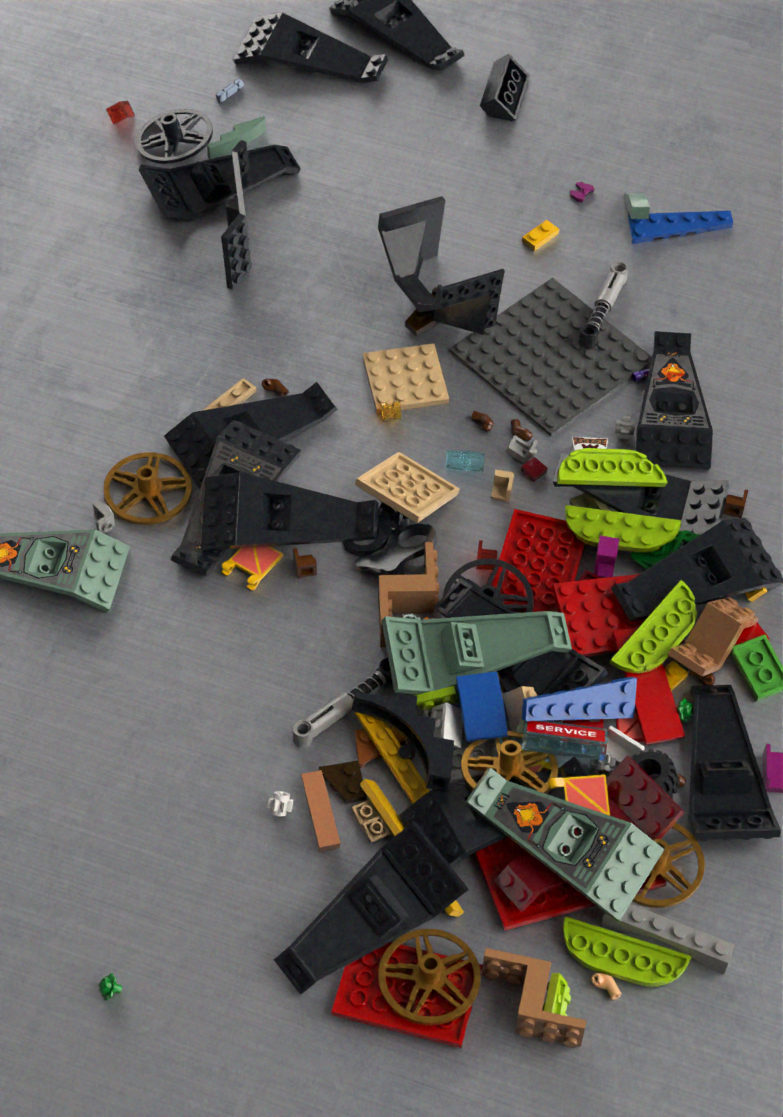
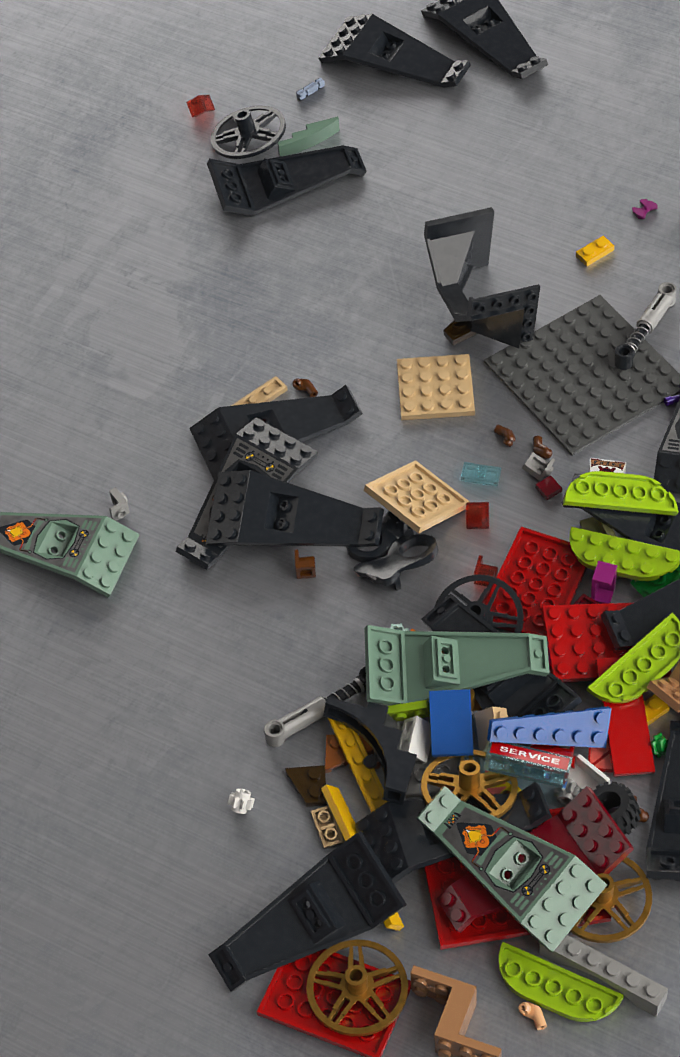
camera: 15 degrees right, 0 degrees up
green plant [99,973,122,1001] -> none
pearl gold wheel [103,452,192,525] -> none
black wing [221,140,252,290] -> none
flag [221,546,283,591] -> none
nougat slope [301,770,340,852] -> none
medium nougat bracket [378,542,439,647] -> none
clear yellow wheel [380,401,402,421] -> none
black slope [480,54,530,121] -> none
tan panel [491,470,514,502] -> none
lime plate [543,973,571,1016] -> none
coral flag [548,775,610,816] -> none
light grey gear [615,416,635,439] -> none
none -> clear red panel [466,502,489,529]

